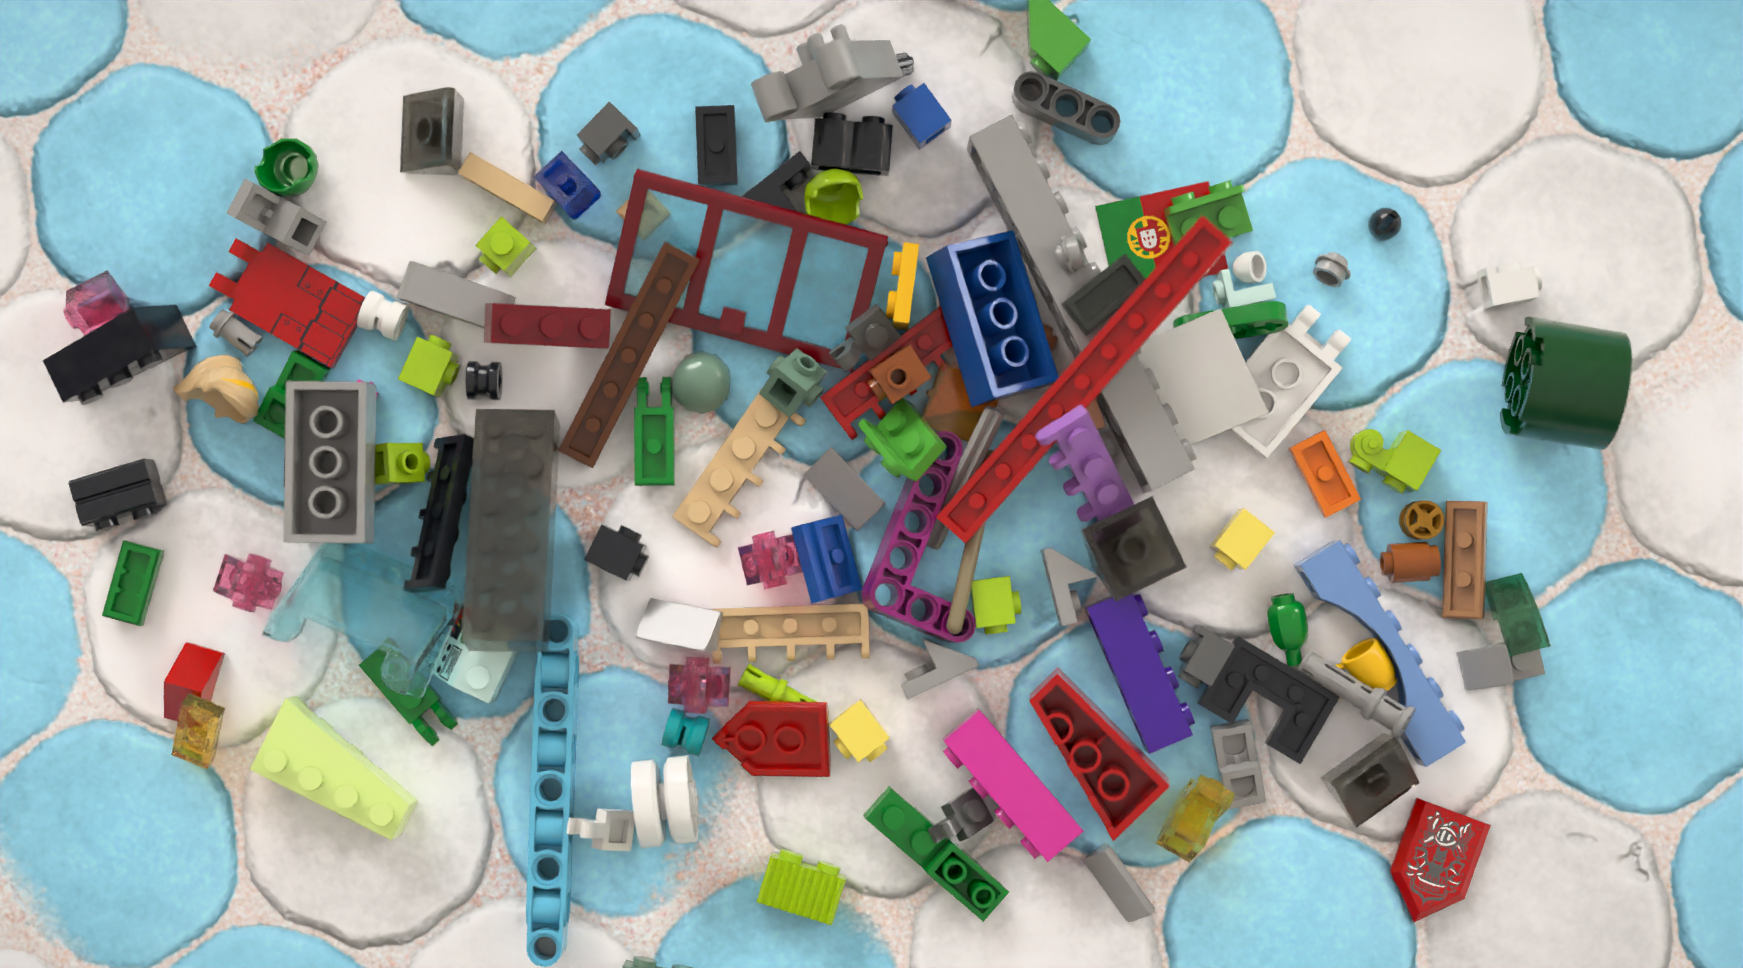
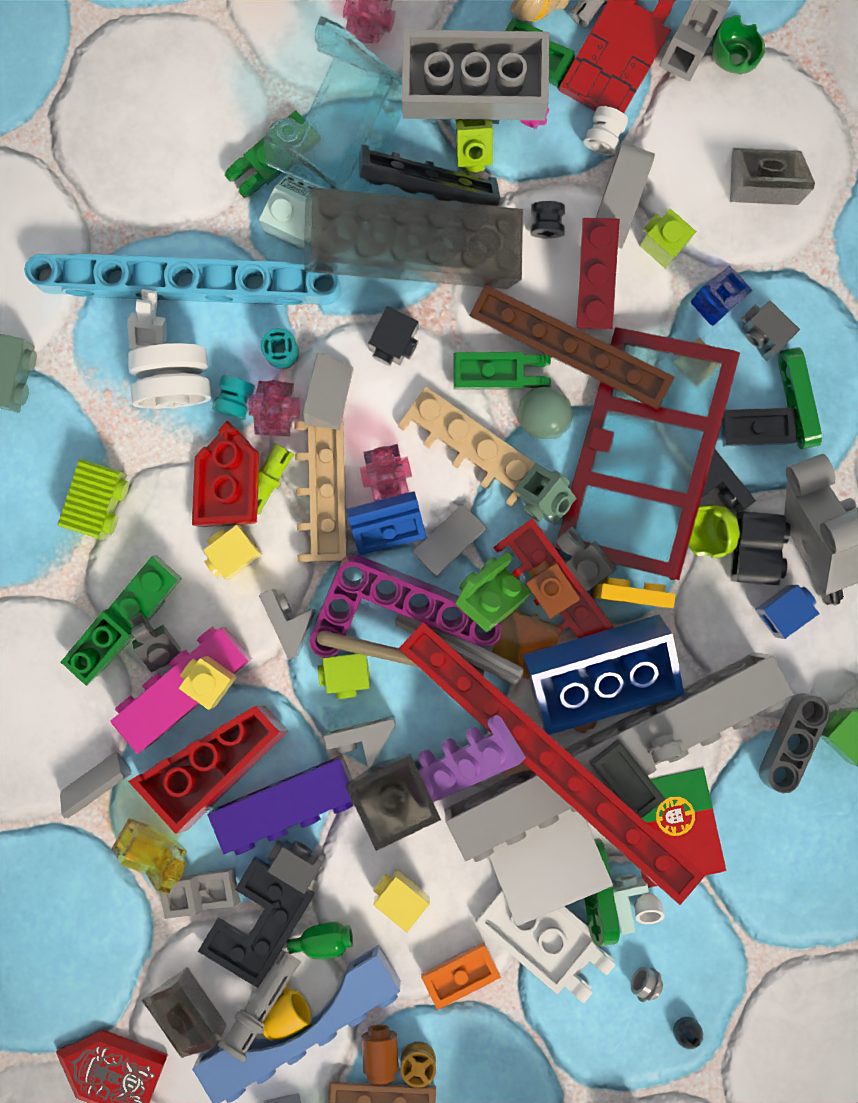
camera: 85 degrees right, 0 degrees up
yellowish green wedge [250,696,418,840] -> none
lime brick [398,334,461,398] -> none
tan piece [458,152,557,225] -> none
bright green bracket [1163,180,1253,246] -> none
lime brick [1349,429,1442,494] -> none
none -> light yellow brick [178,656,237,710]
none -> teal wheel [261,328,299,370]
none -> green beam [778,347,822,449]

